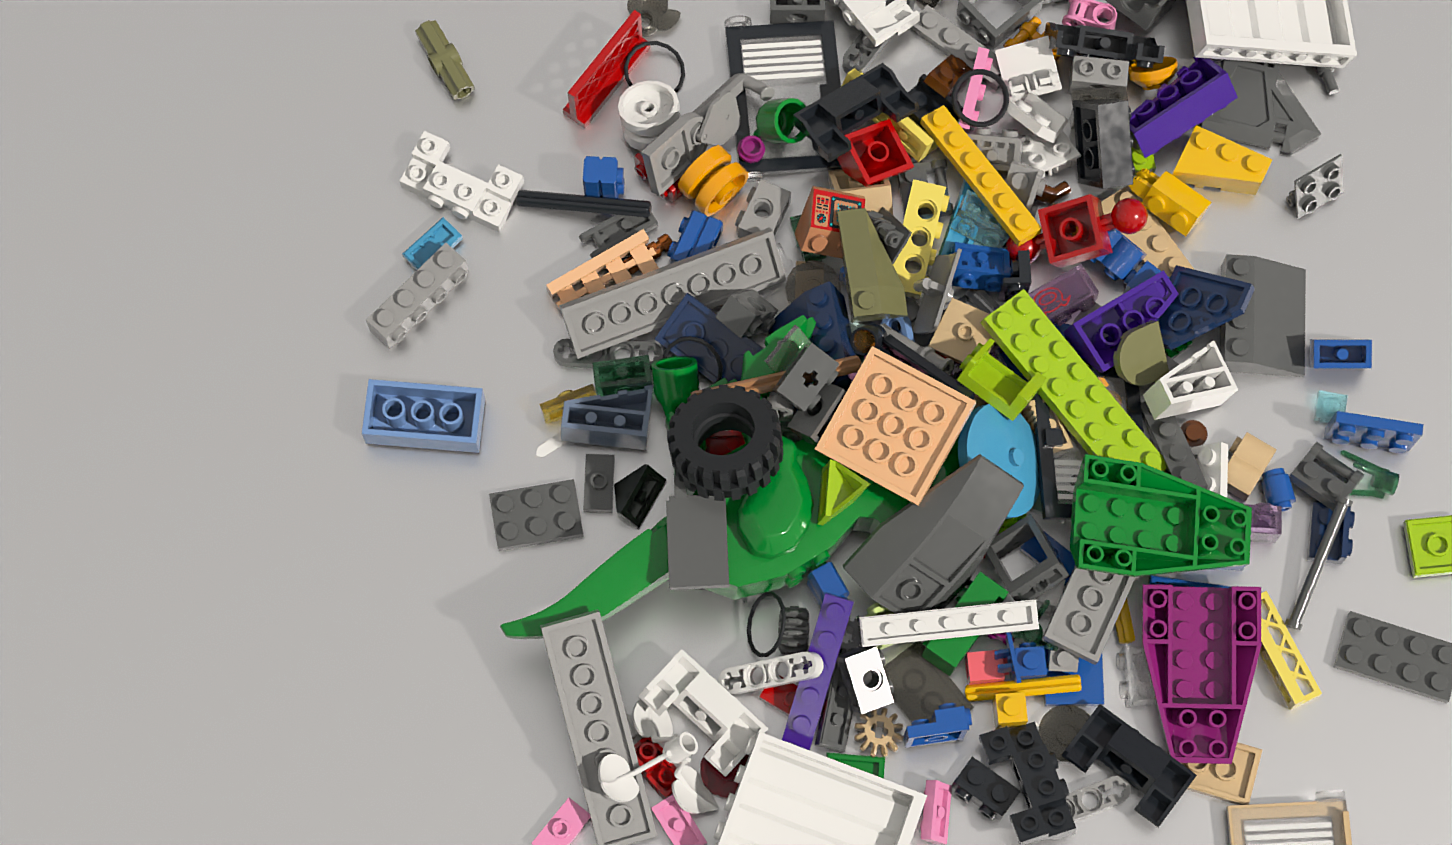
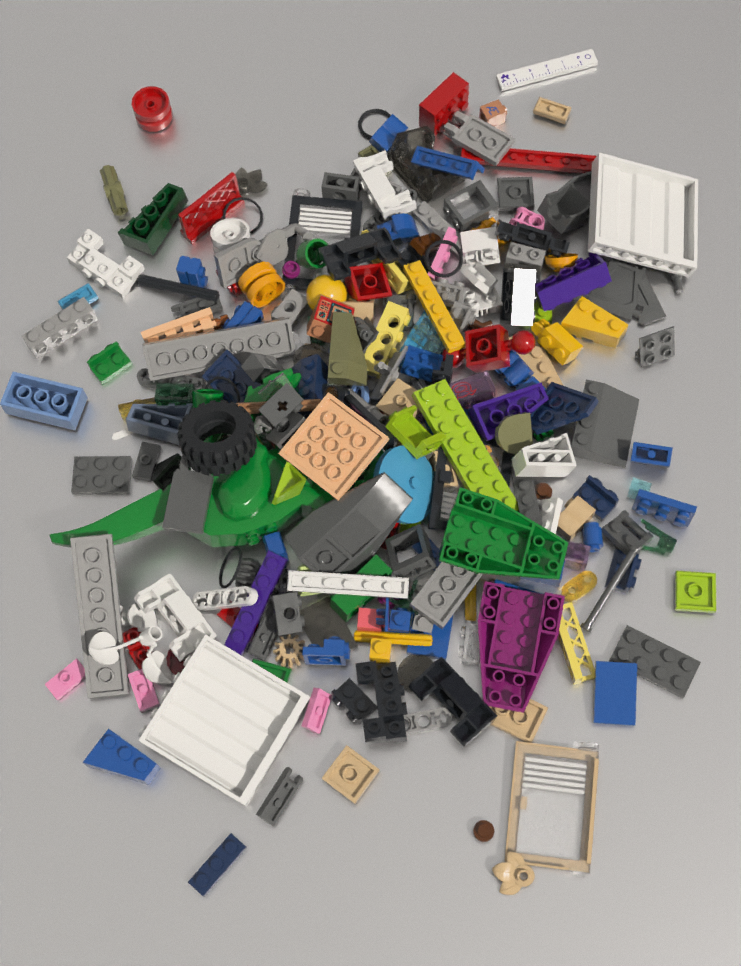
camera: 15 degrees right, 5 degrees down
none -> green bracket [87,341,133,385]
none -> dark green wedge [117,183,188,255]
none -> yellow piece [306,275,347,310]
none -> blue brick [377,213,420,243]
none -> clear yellow plate [561,571,597,603]
none -> dark blue bracket [572,475,619,522]
none -> blue tile [593,661,637,725]

